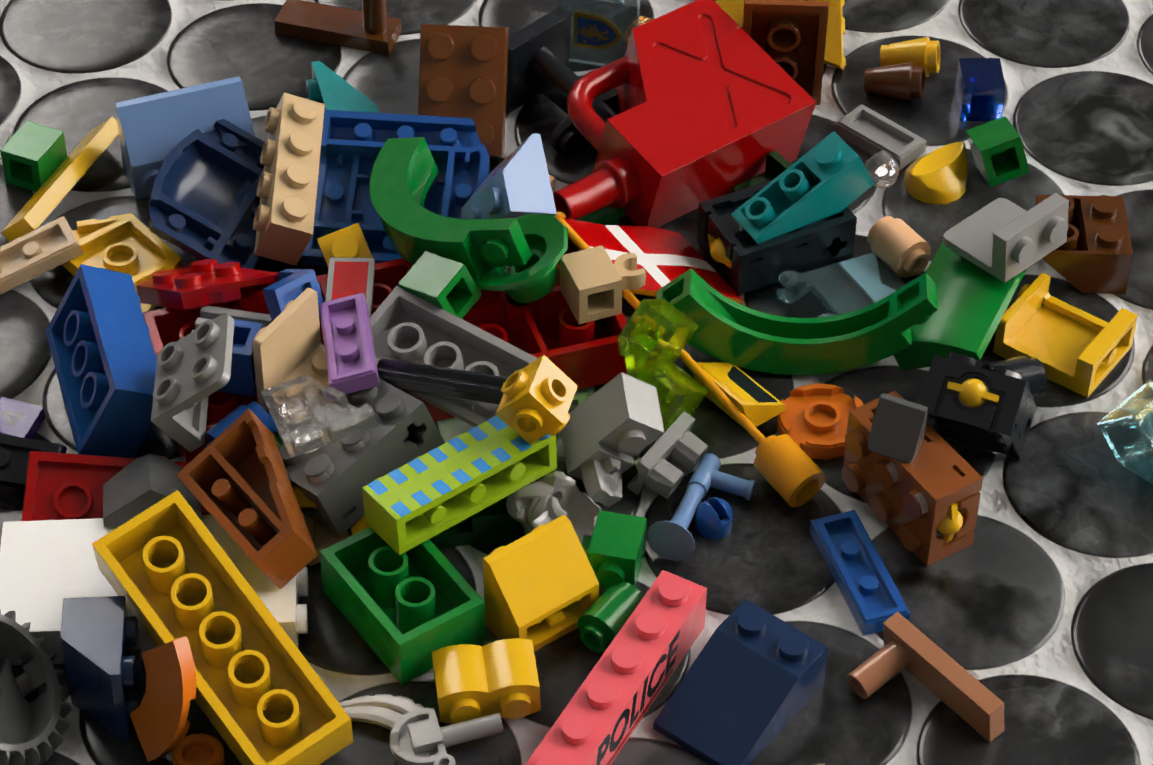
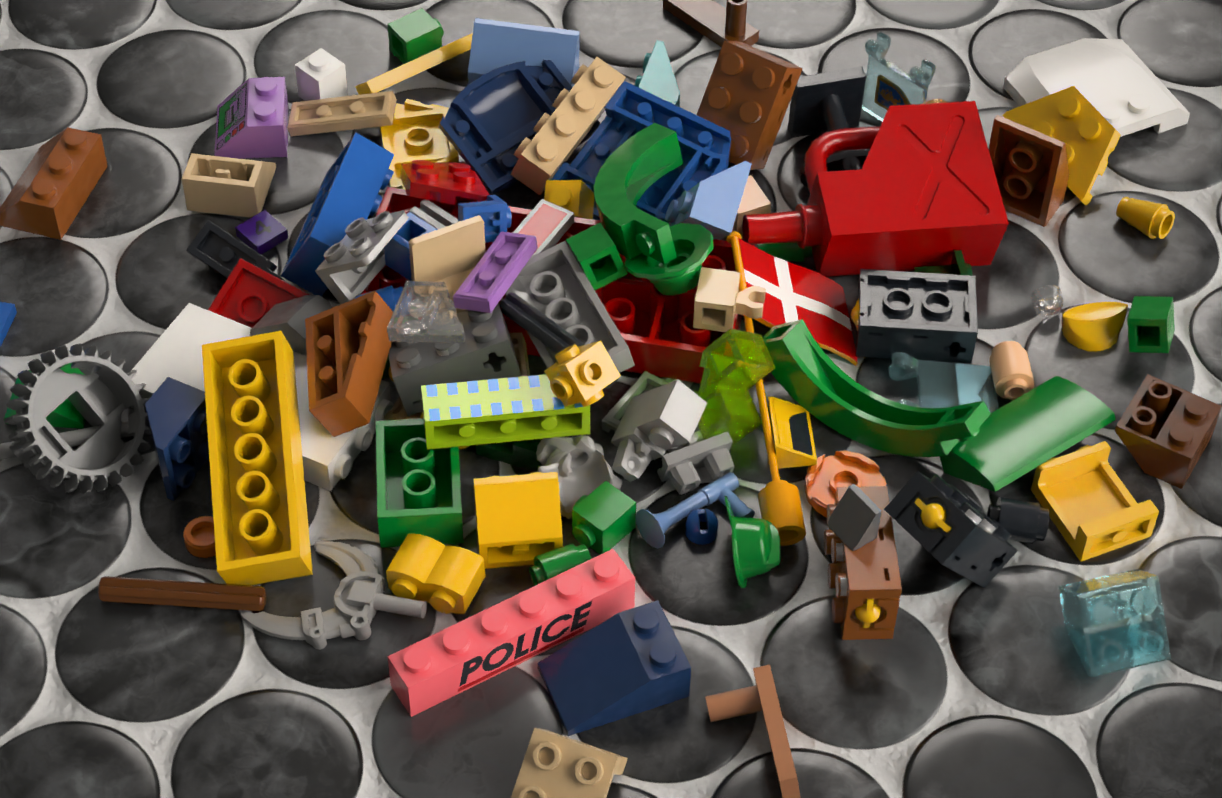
camera: 30 degrees right, 5 degrees up
orange tile [130,636,196,762] -> none
teal slope [731,131,874,244] -> none
blue tile [809,510,910,636] -> none
light grey tile [835,104,927,171] -> none
reddish brown cone [864,61,926,102] -> none
light grey bracket [943,193,1069,283] -> none
clear blue brick [955,58,1006,121] -> none
none -> green piece [724,496,780,588]

